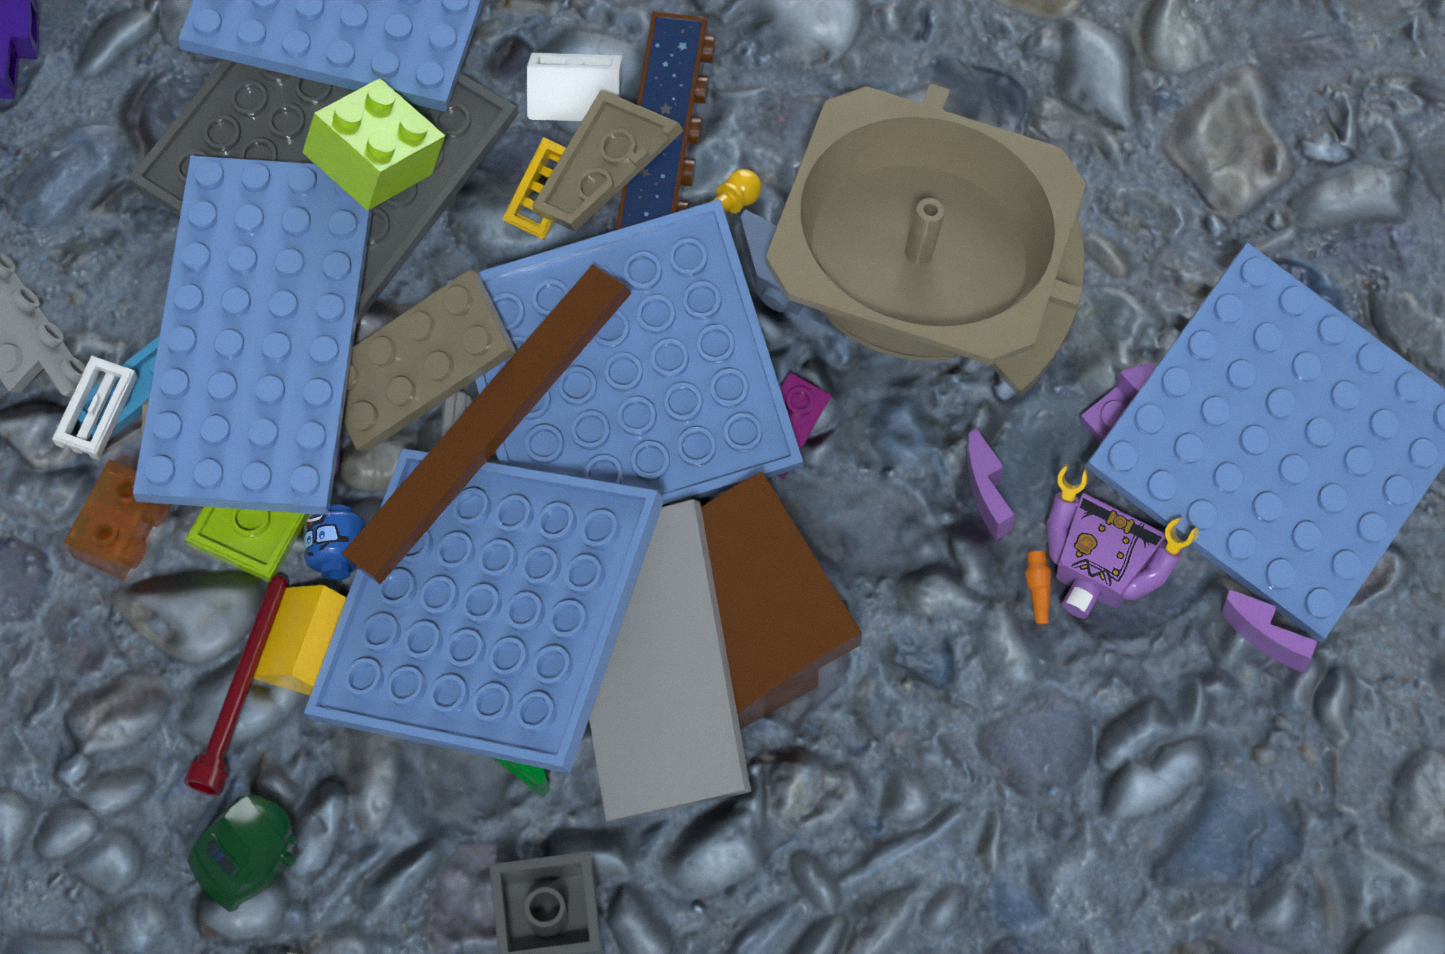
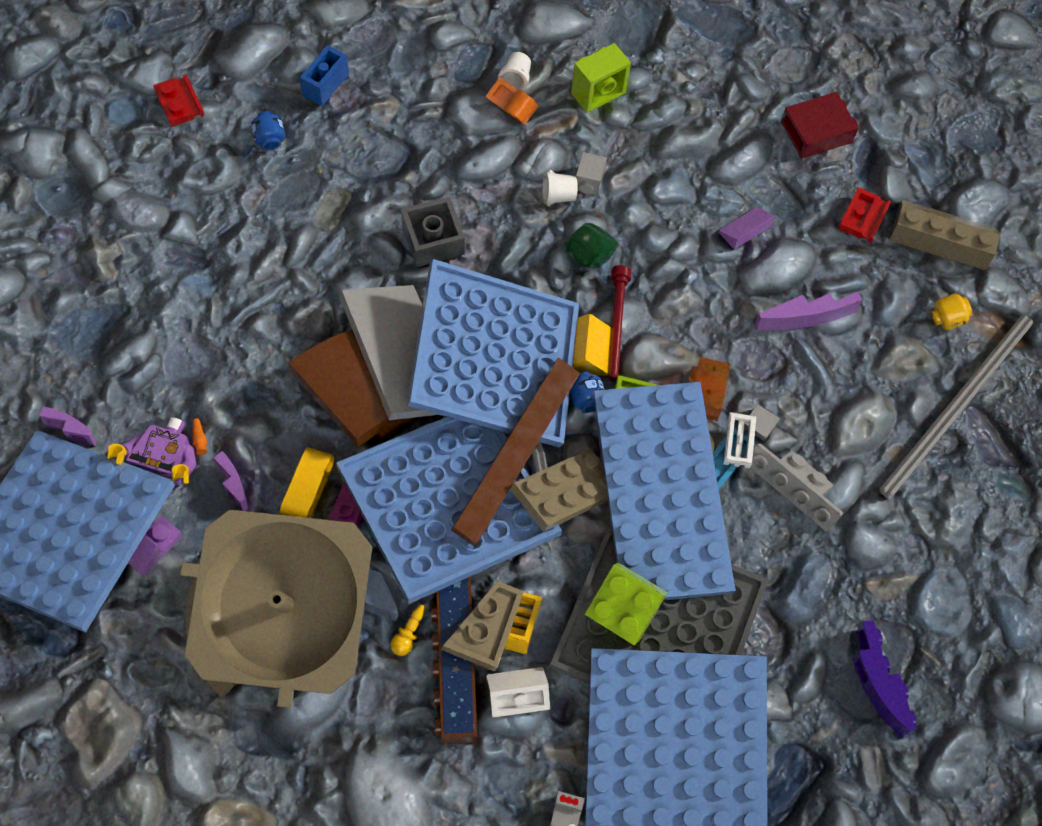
camera: 160 degrees right, 5 degrees down
none -> yellow beam [279,447,334,518]
none -> light grey tile [744,404,780,441]

